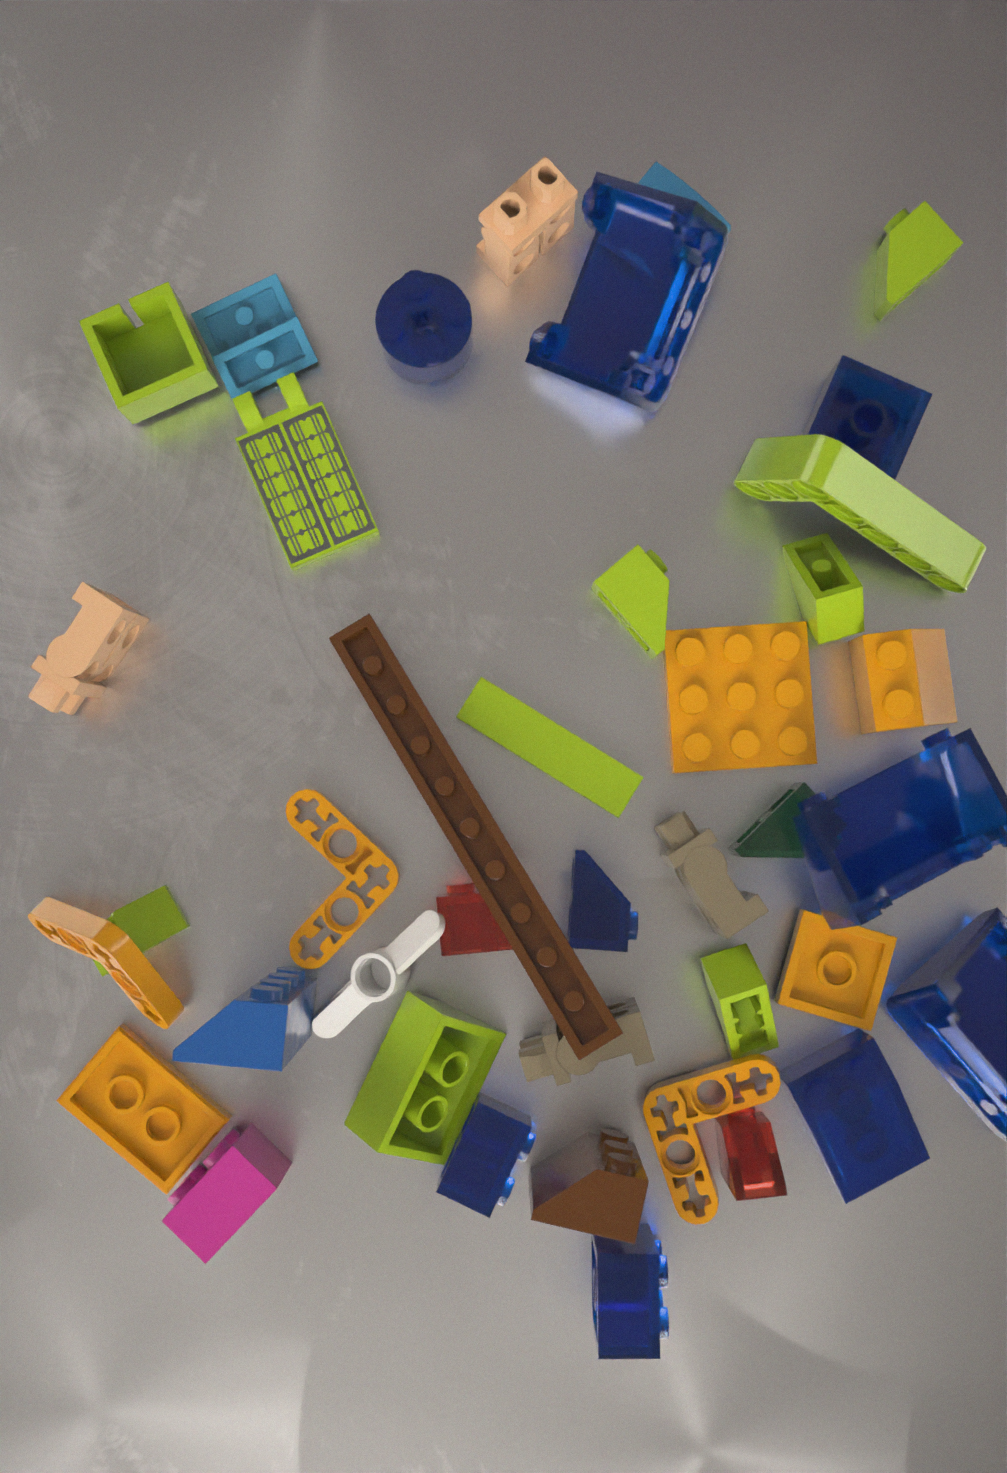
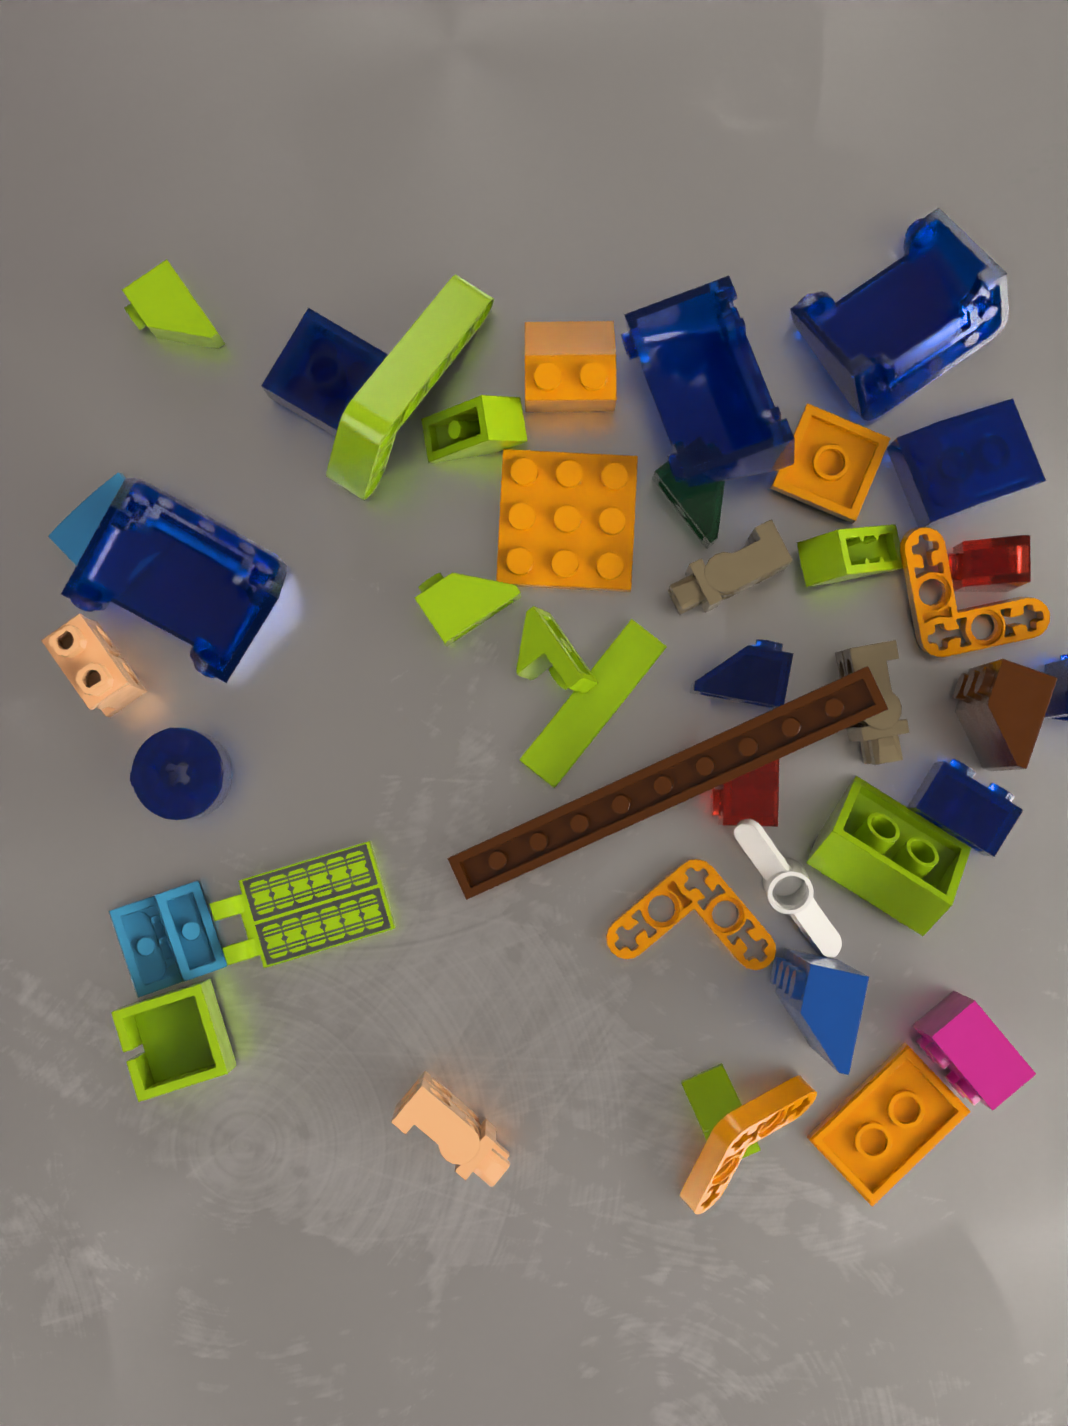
camera: 80 degrees left, 0 degrees up
none -> lime slope [516,606,598,694]

